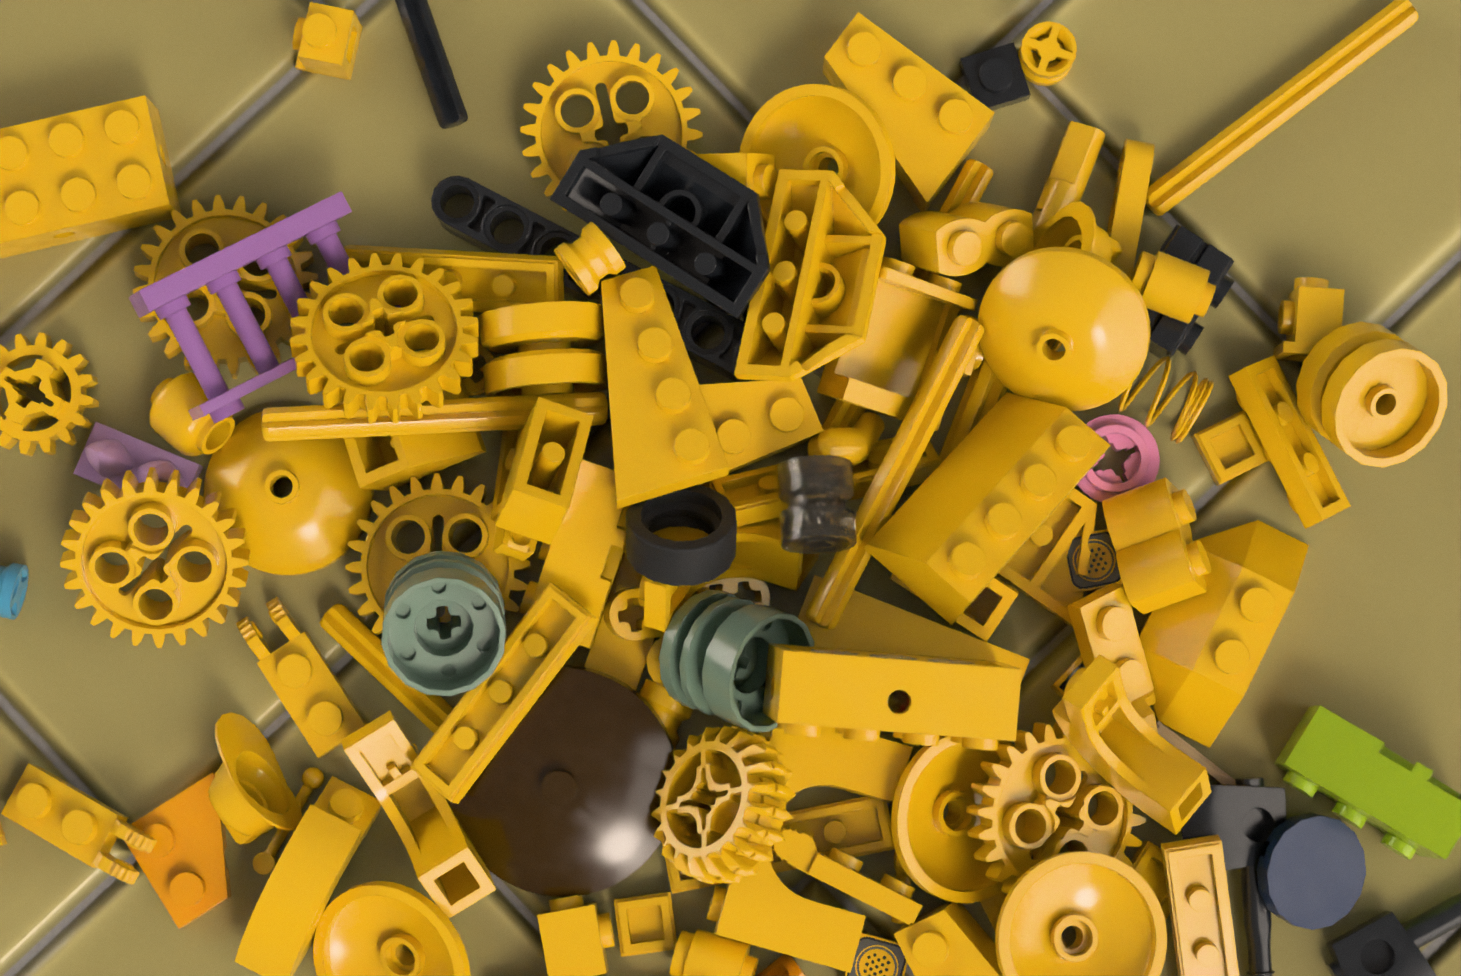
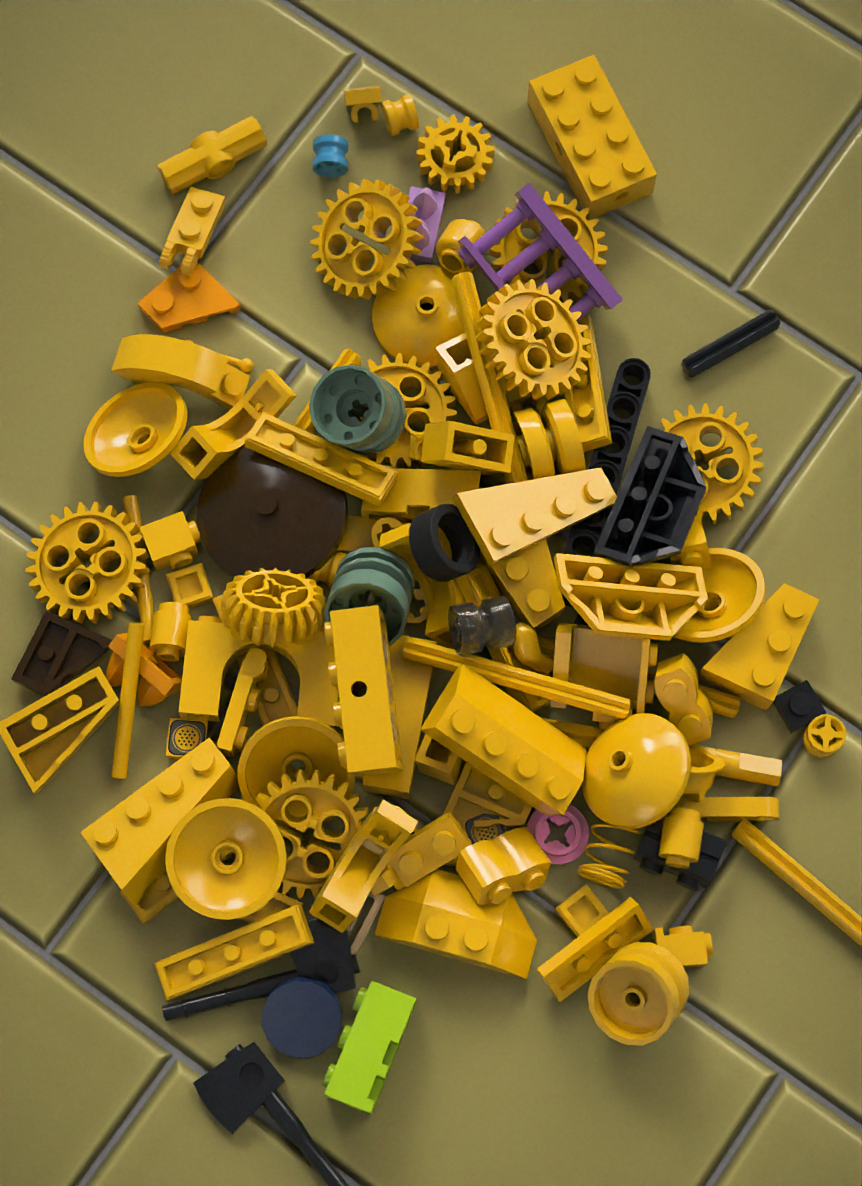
camera: 75 degrees right, 10 degrees down
yellow piece [208,712,302,844] -> none
yellow hinge [236,596,367,758] -> none
yellow brick [292,2,363,81] -> none
yellow wheel [554,222,626,296] -> none

